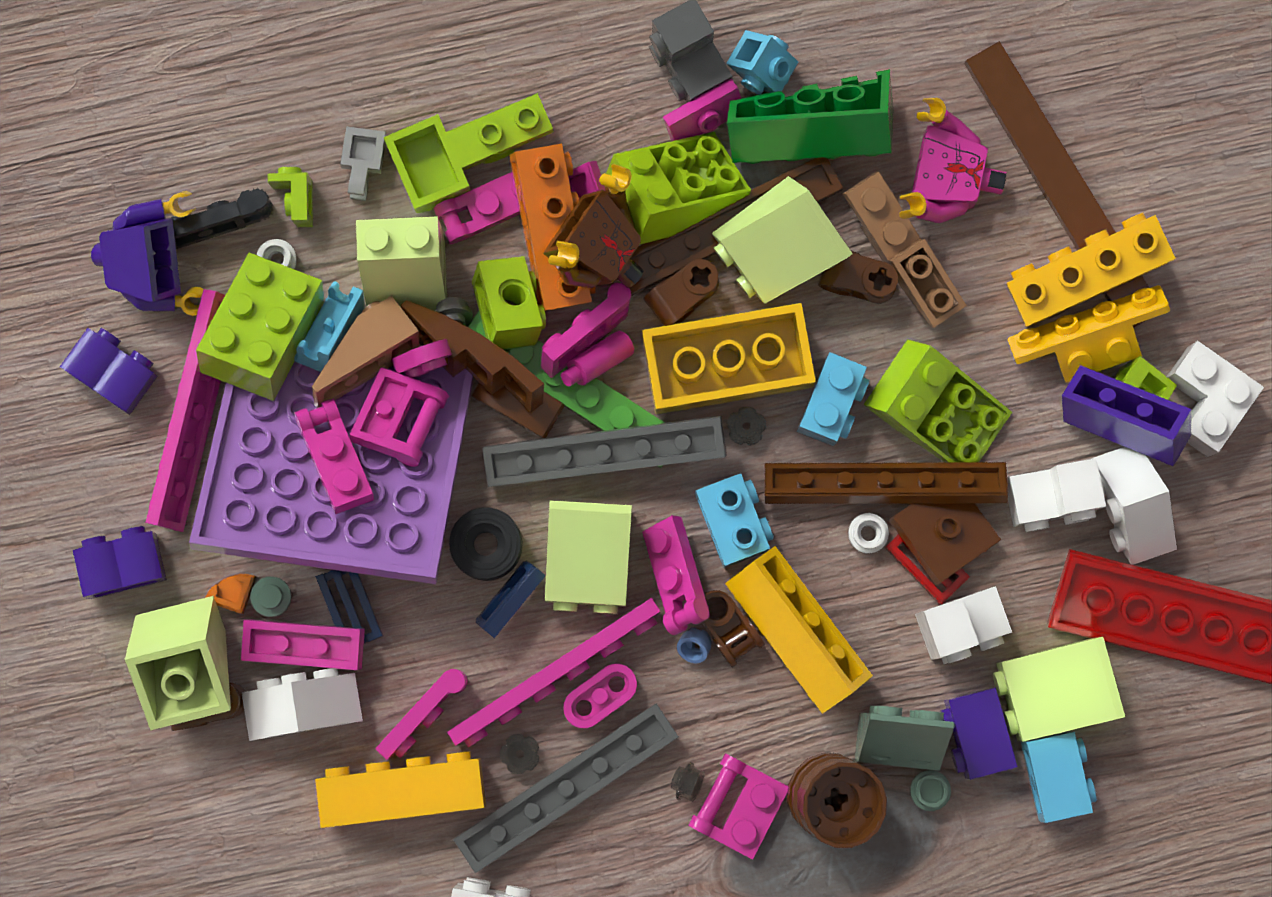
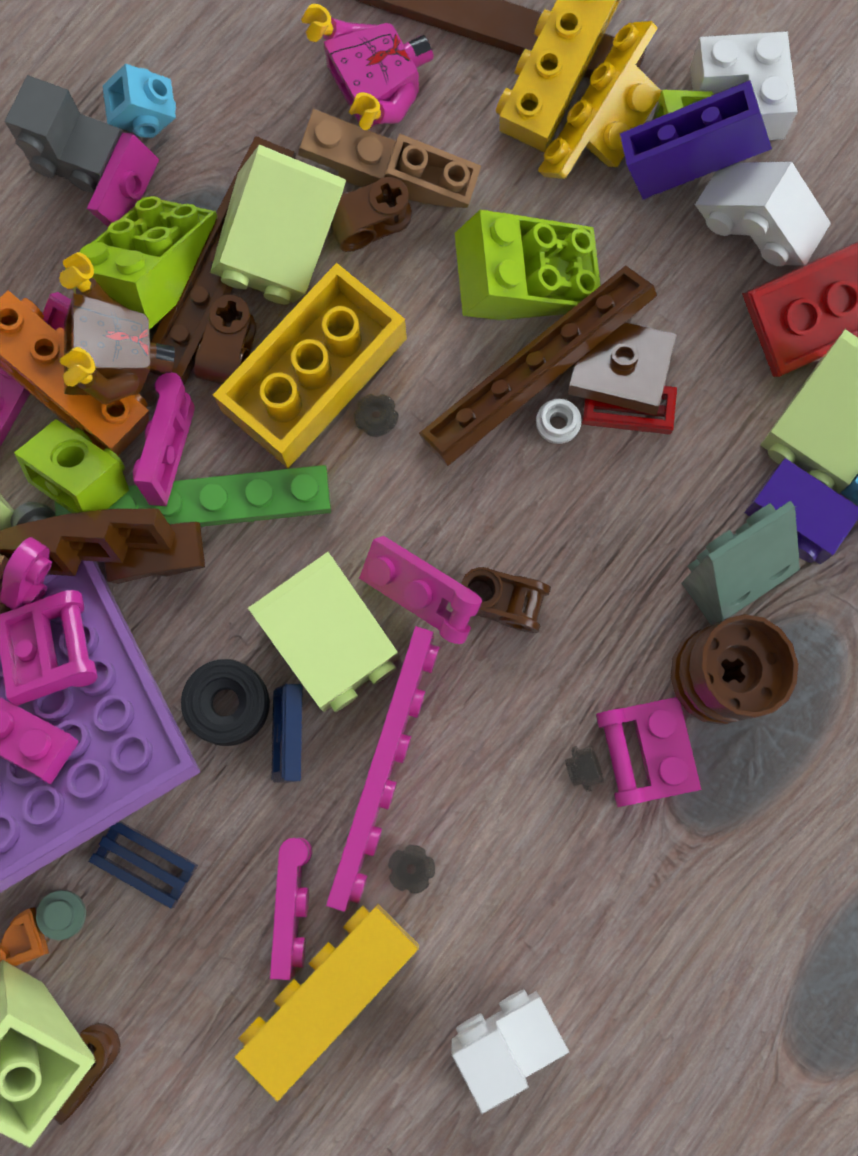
camera: 35 degrees left, 5 degrees down
dark pink plate [241,619,365,670] -> none
white brick [242,668,363,741] -> none
dark grey plate [453,703,679,873] -> none
dark grey plate [482,416,727,487] -> none
dark pink cylinder [560,330,634,387] -> none
dark pink plate [564,664,637,728] -> none
medium blue hinge [677,628,712,663] -> none
medium azure brick [695,473,774,568] -> none
yellow brick [725,546,873,714] -> none
green wedge [727,69,894,164] -> none
medium azure brick [797,352,870,446] -> none
sand green plate [910,770,951,811] -> none
white brick [915,586,1012,664] -> none
white brick [1007,458,1106,532] -> none

